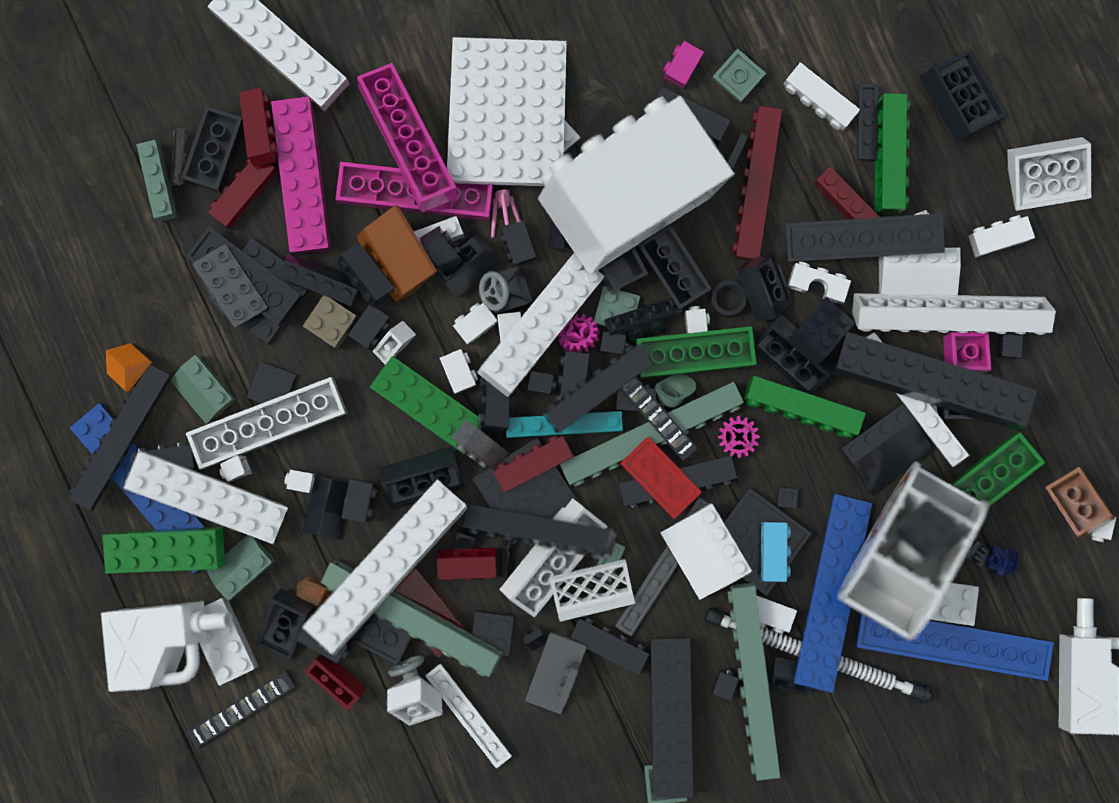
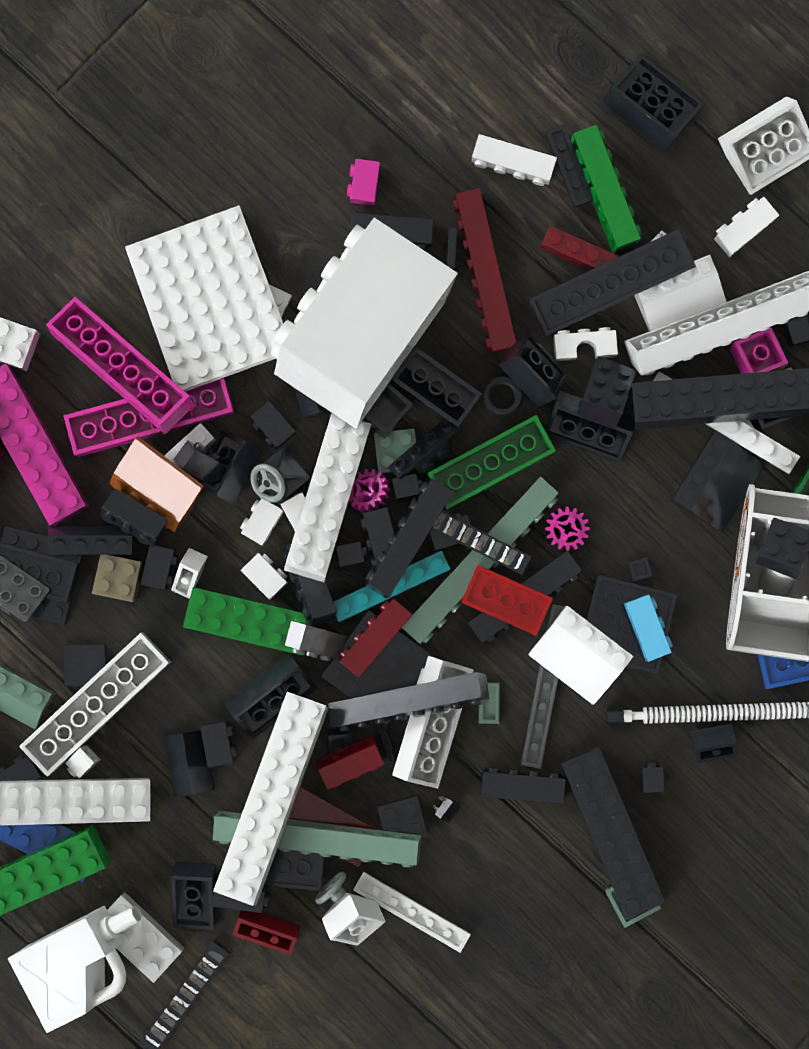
camera: 20 degrees left, 0 degrees up
sand green slope [207,535,276,601] -> none
white brick [285,470,316,493] -> none
clear orange brick [296,577,327,606] -> none
bright pink plant [491,190,521,238] -> none
dark grey bracket [525,632,586,714] -> none
white fence [549,559,635,621] -> none
sand green piece [655,374,696,407] -> none
white brick [684,306,710,333] -> none
sand green plate [712,49,766,103] -> none
sand green brick [728,583,780,781] -> none
white brick [733,595,797,634] -> none
green brick [743,376,865,438] -> none
blue plate [793,494,872,693] -> none

